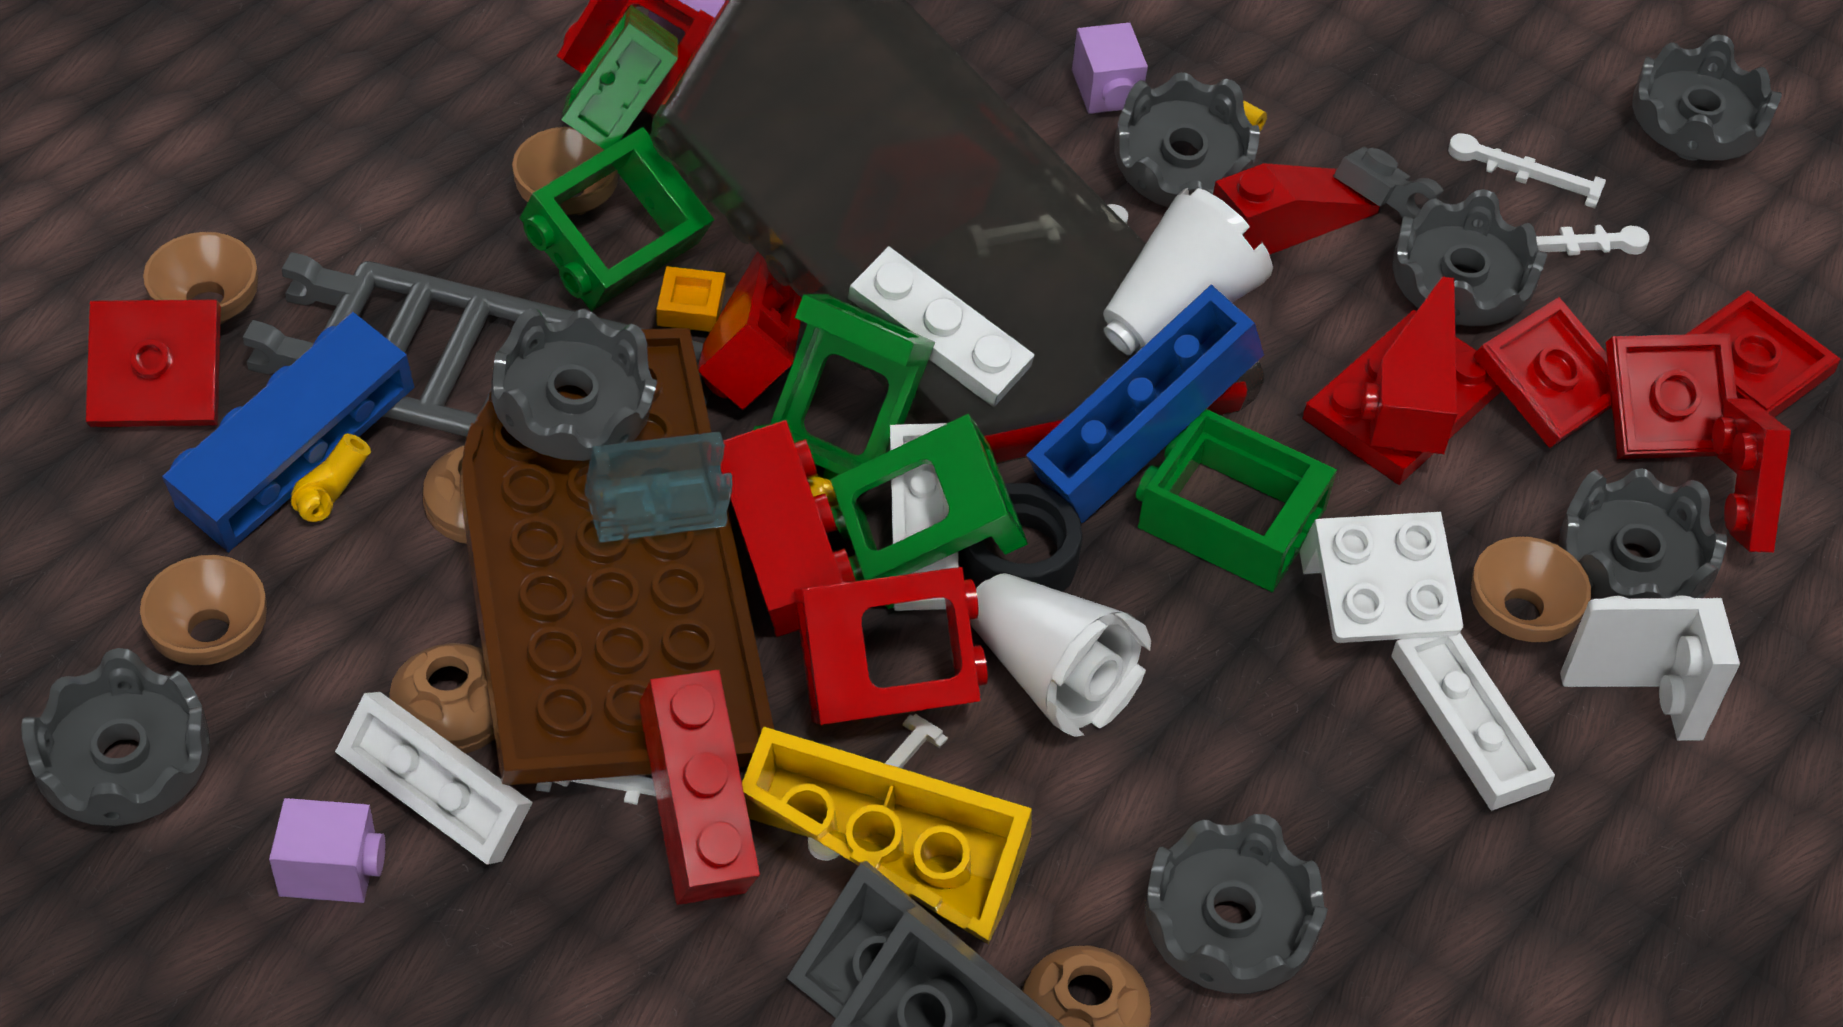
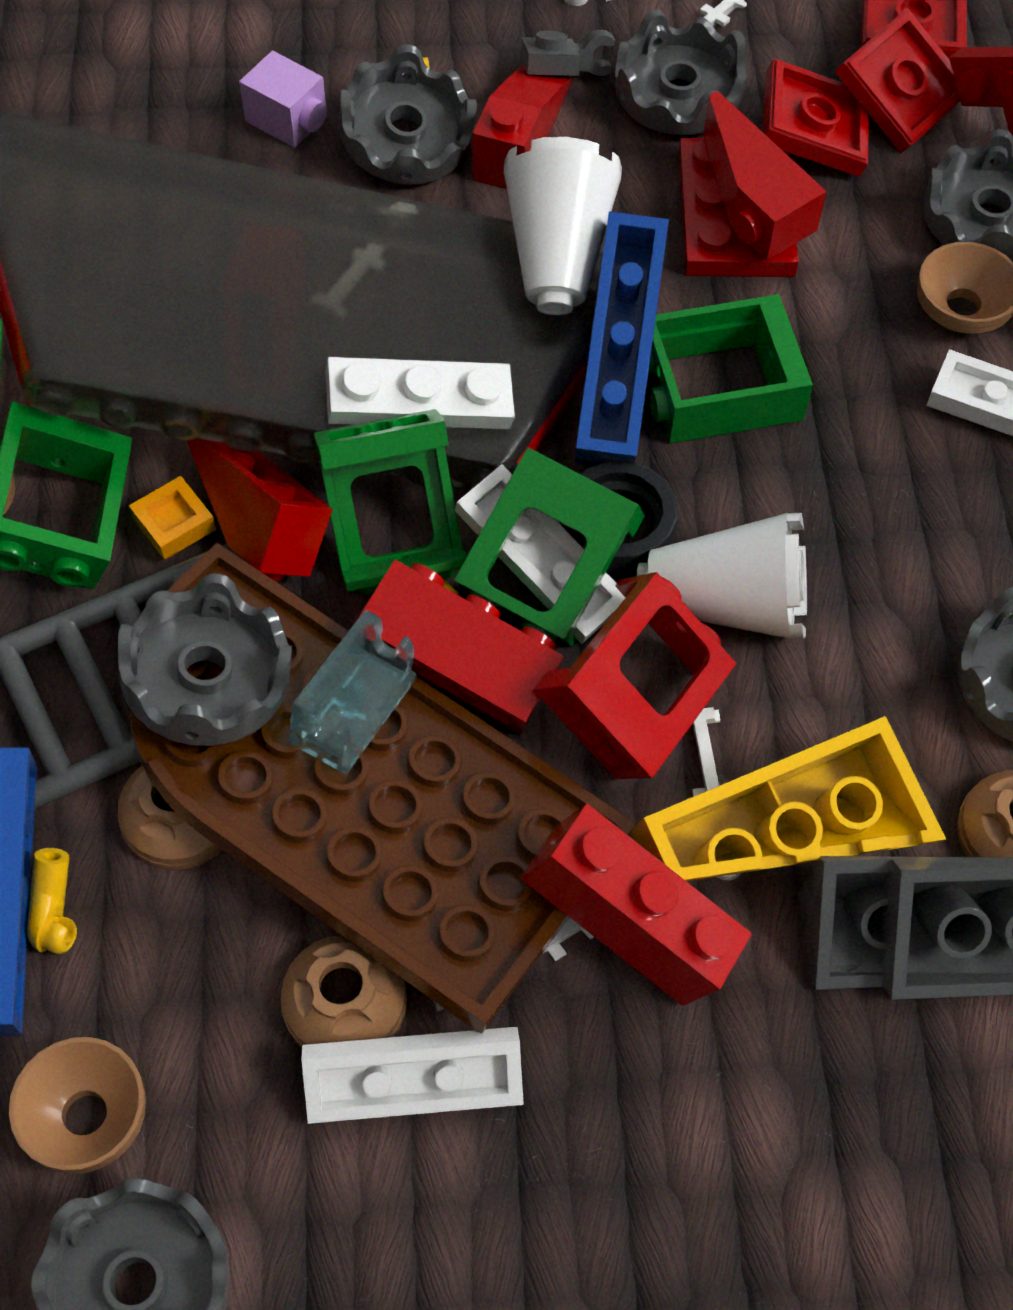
camera: 40 degrees left, 10 degrees up
lavender brick [269,798,385,903] -> none
white bracket [1299,512,1463,643] -> none

